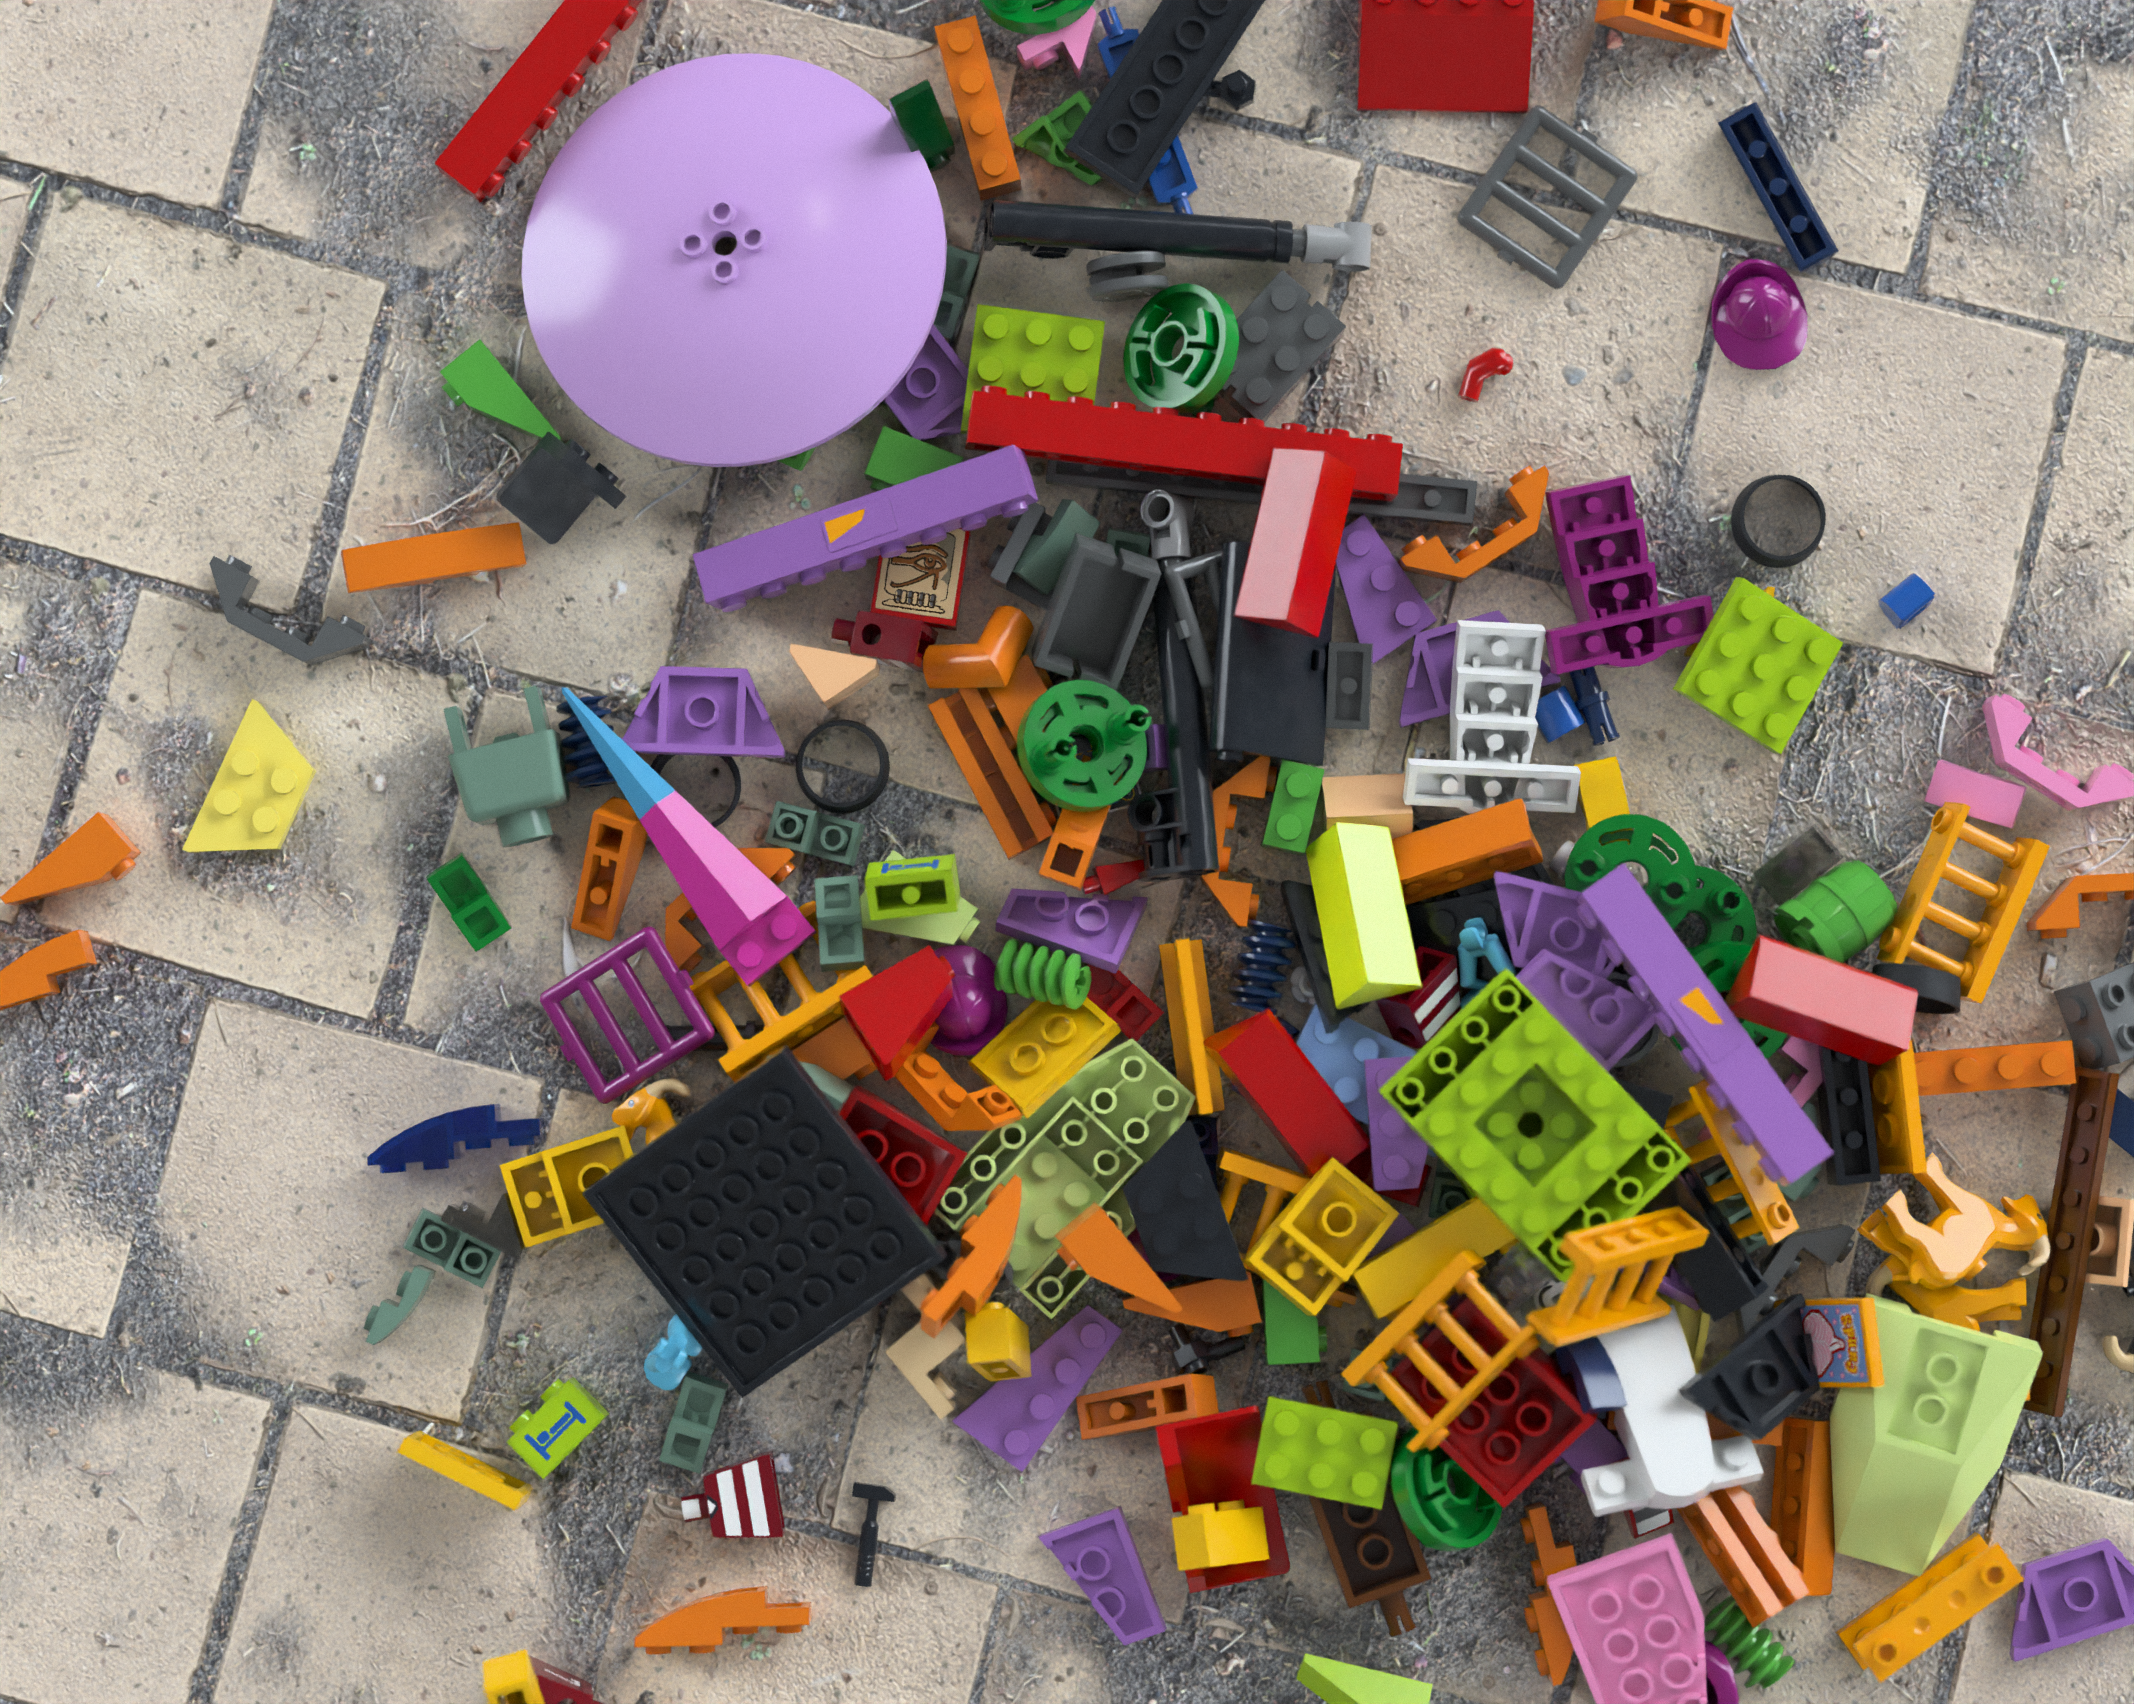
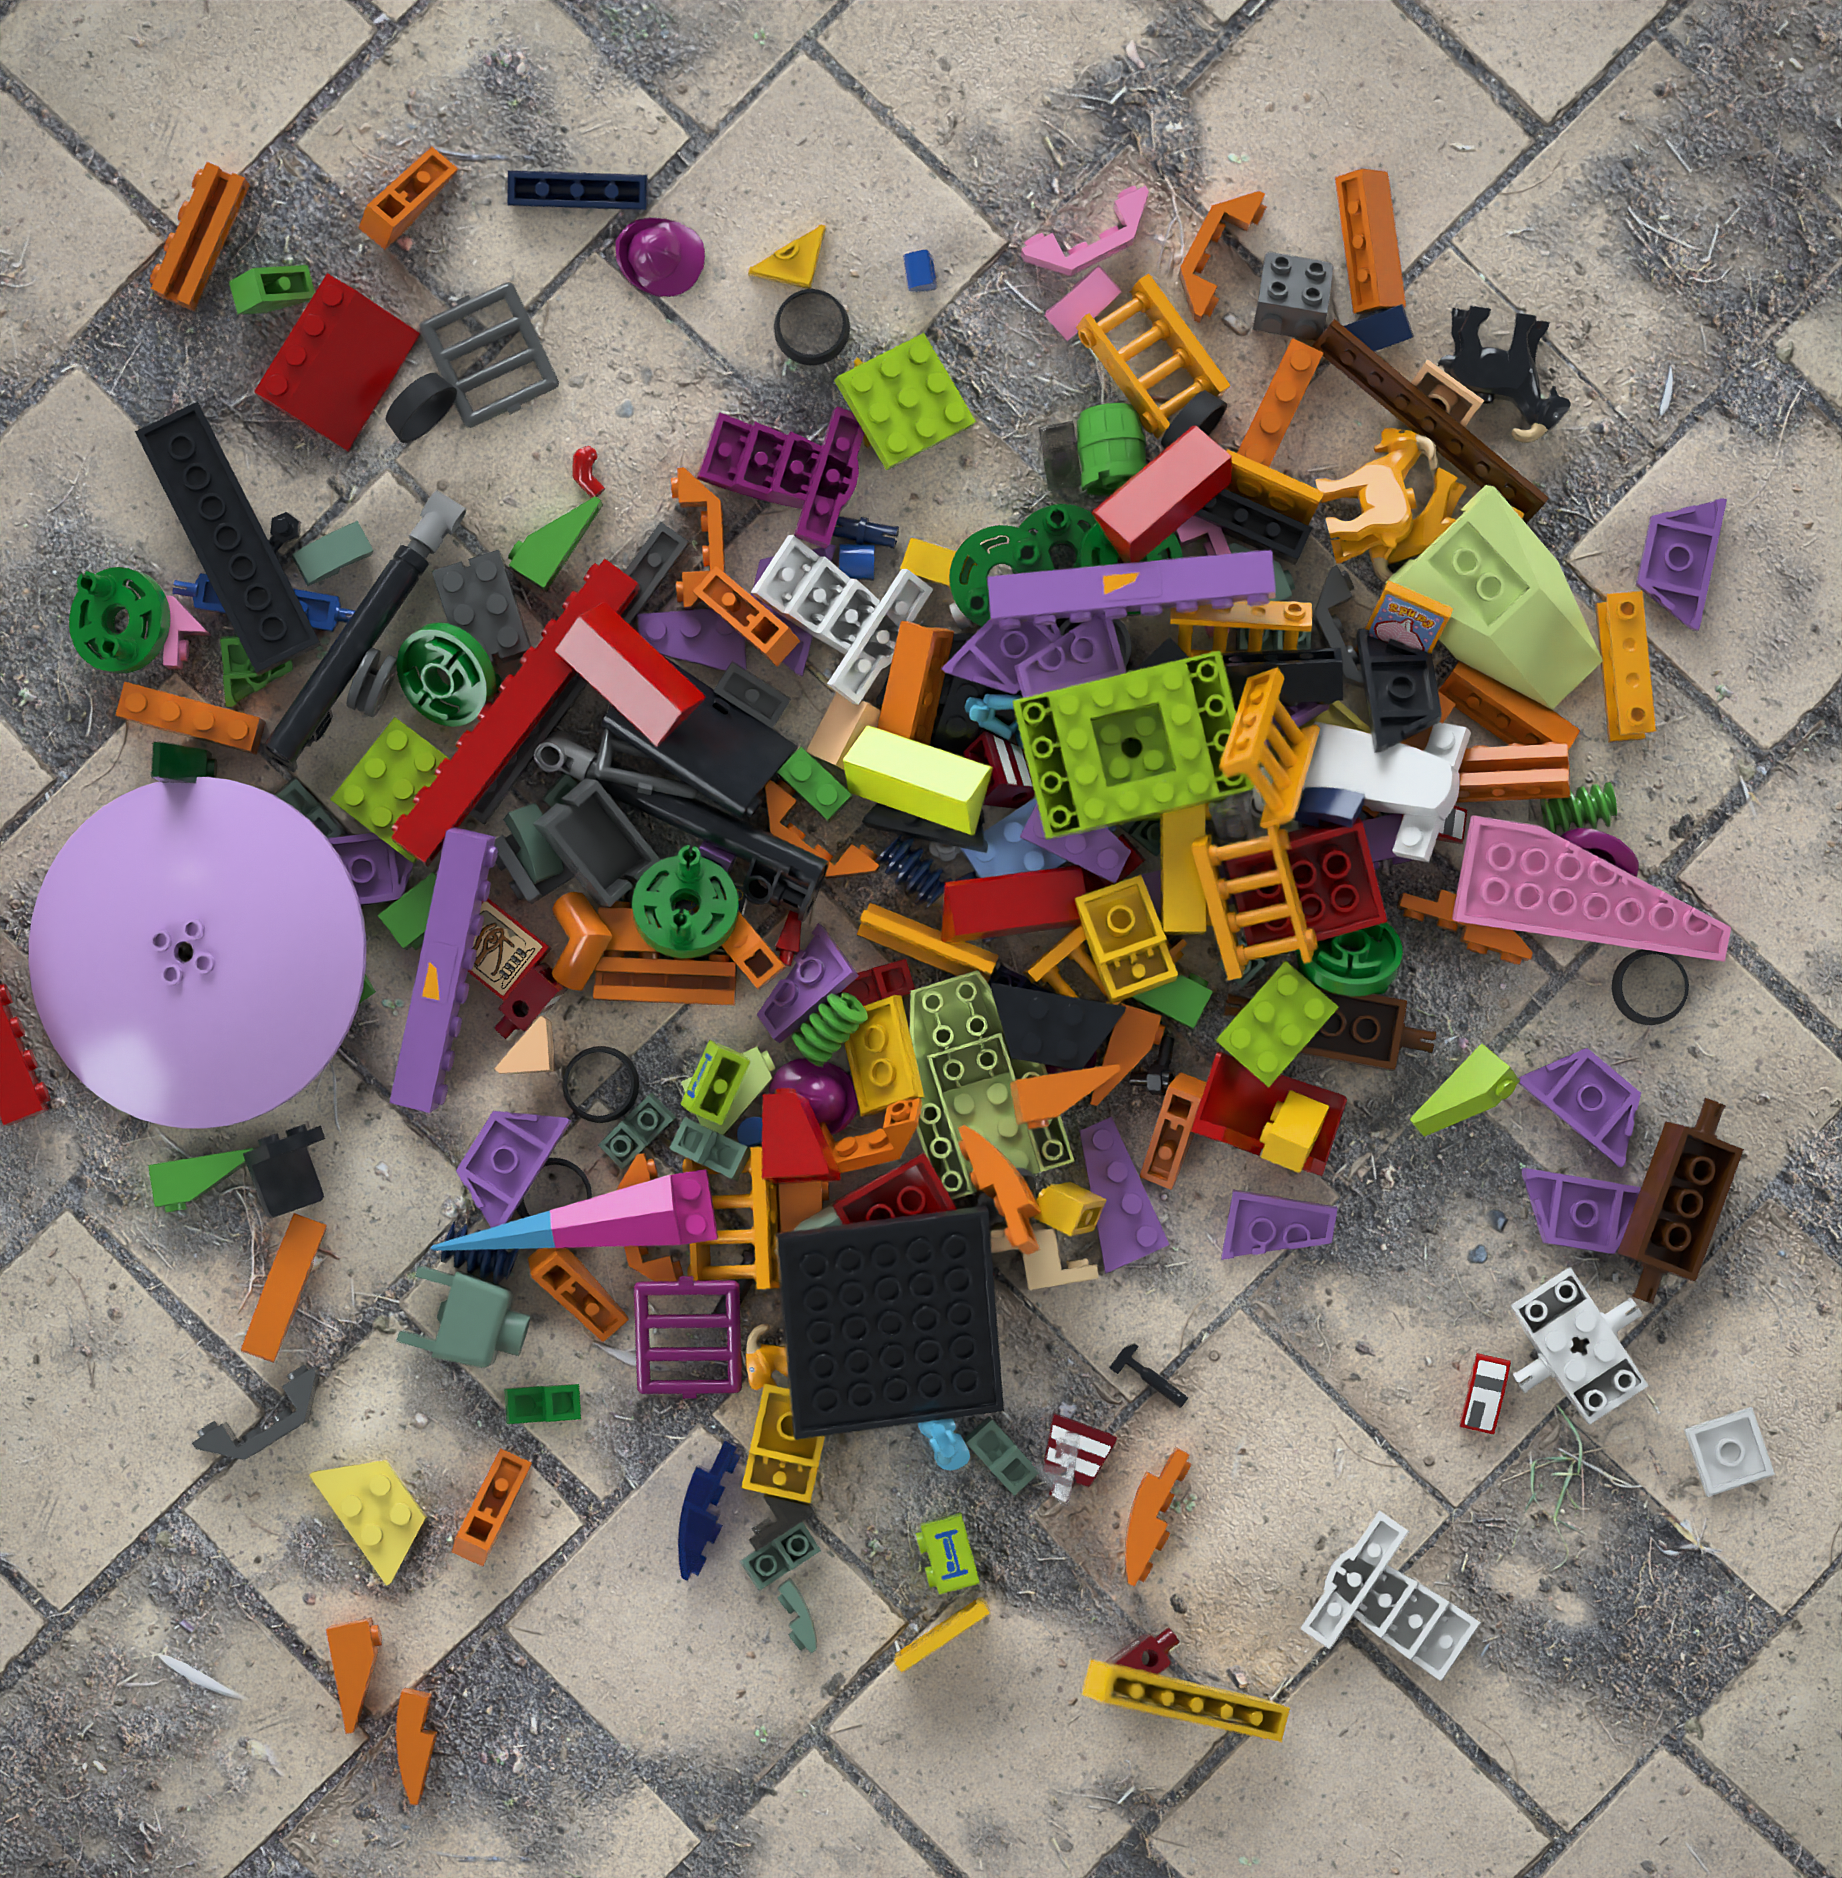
camera: 55 degrees left, 0 degrees up
none -> sand green slope [292,521,374,586]
none -> black tyre [385,373,457,443]
none -> orange slope [451,1448,532,1567]
none -> bright green slope [508,497,603,592]
none -> orange slope [693,566,800,667]
none -> blue brick [737,1117,762,1147]
none -> yellow tile [748,224,826,289]
none -> clear slope [1032,1431,1080,1506]

